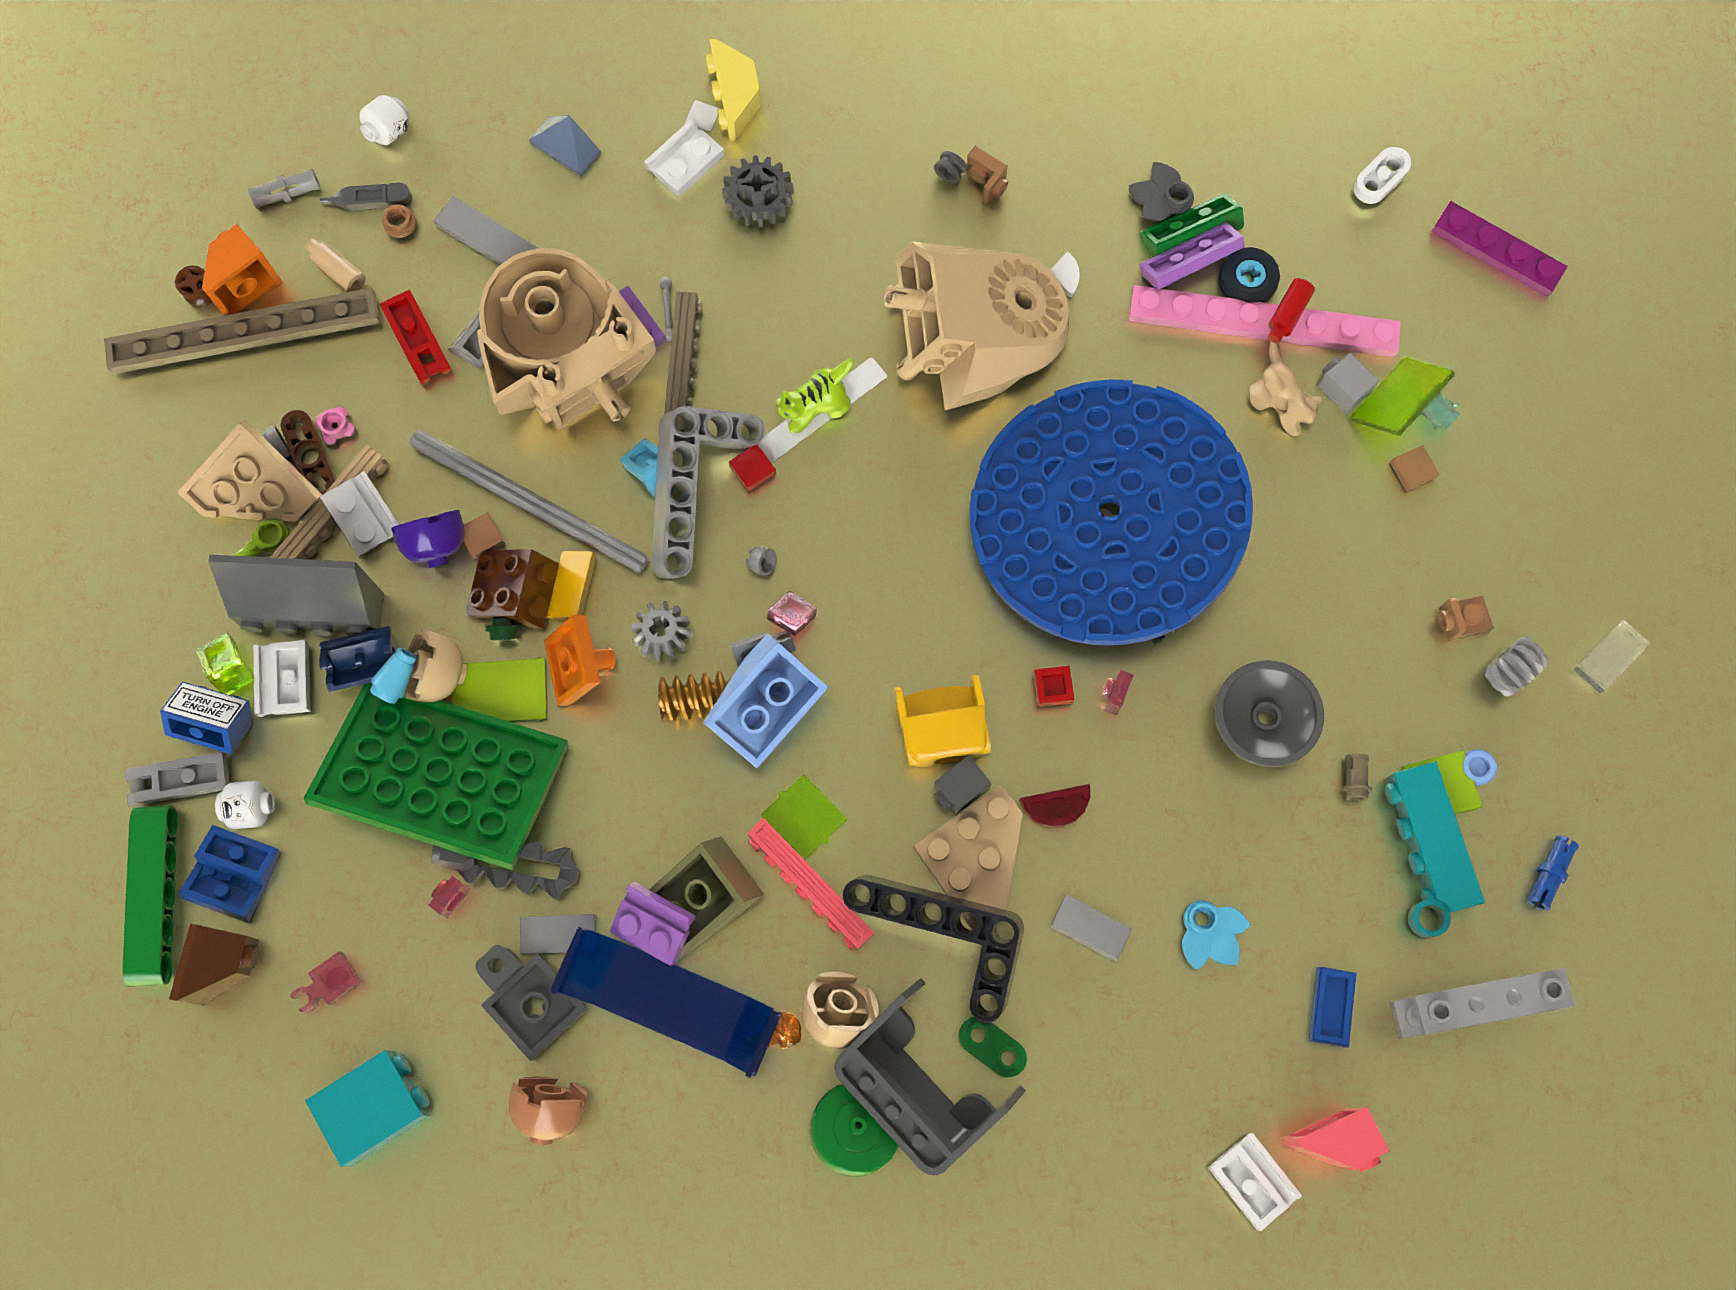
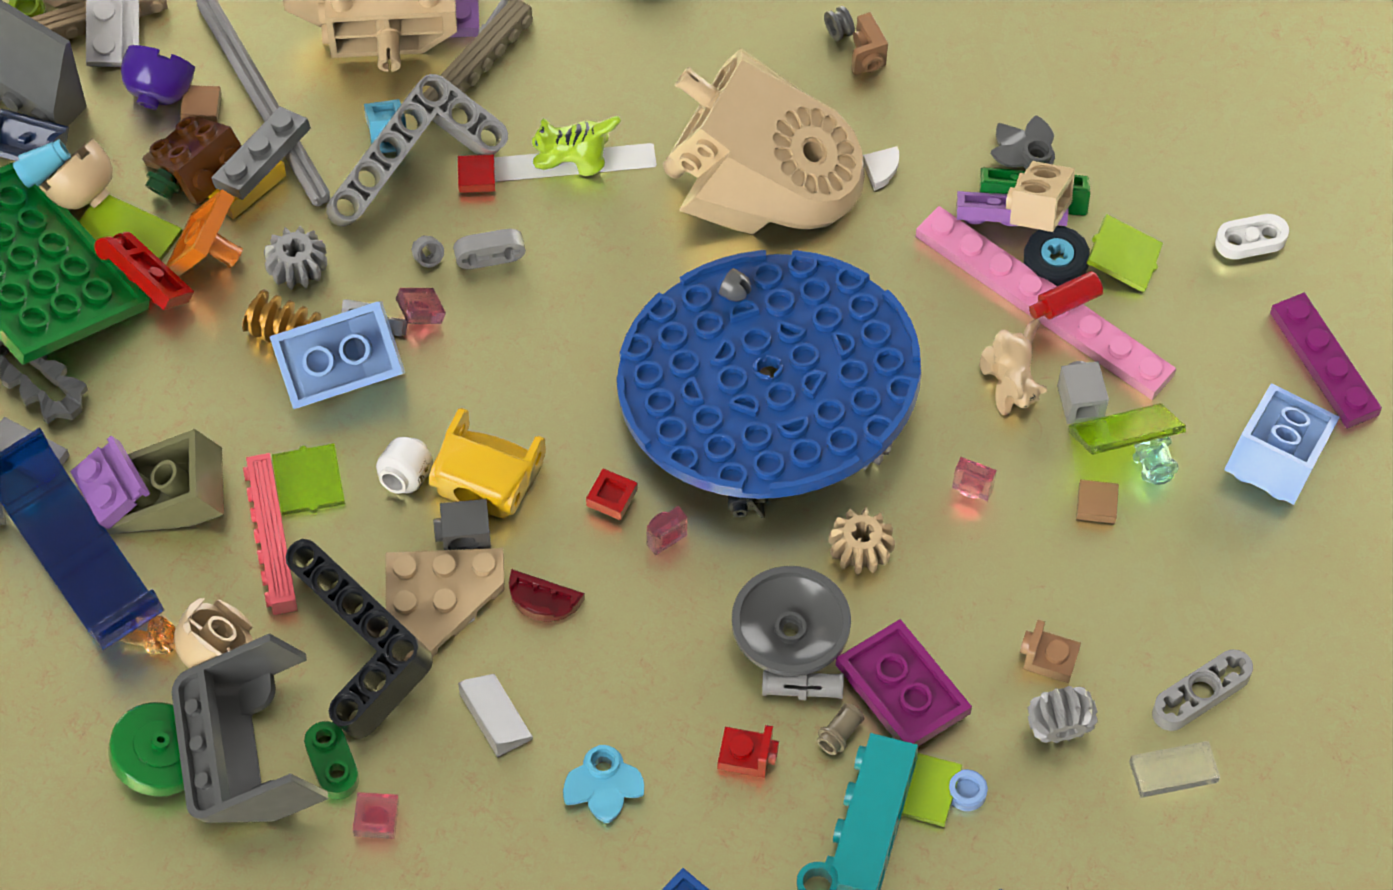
camera: 30 degrees right, 15 degrees down
none -> red plate [95,232,194,310]
none -> plate [211,106,311,200]
none -> clear pink plate [353,792,399,839]
none -> white head [376,437,433,494]
none -> light grey beam [453,229,526,269]
none -> red bracket [717,725,779,778]
none -> dark grey hinge [719,268,751,302]
none -> light grey pin [762,670,844,701]
none -> tan gear [828,507,895,576]
none -> magenta plate [835,619,972,747]
none -> clear pink plate [952,457,997,501]
none -> tan brick [1006,161,1075,232]
none -> lime piece [1087,214,1163,292]
none -> light grey beam [1152,649,1253,731]
none -> light blue slope [1224,383,1340,505]

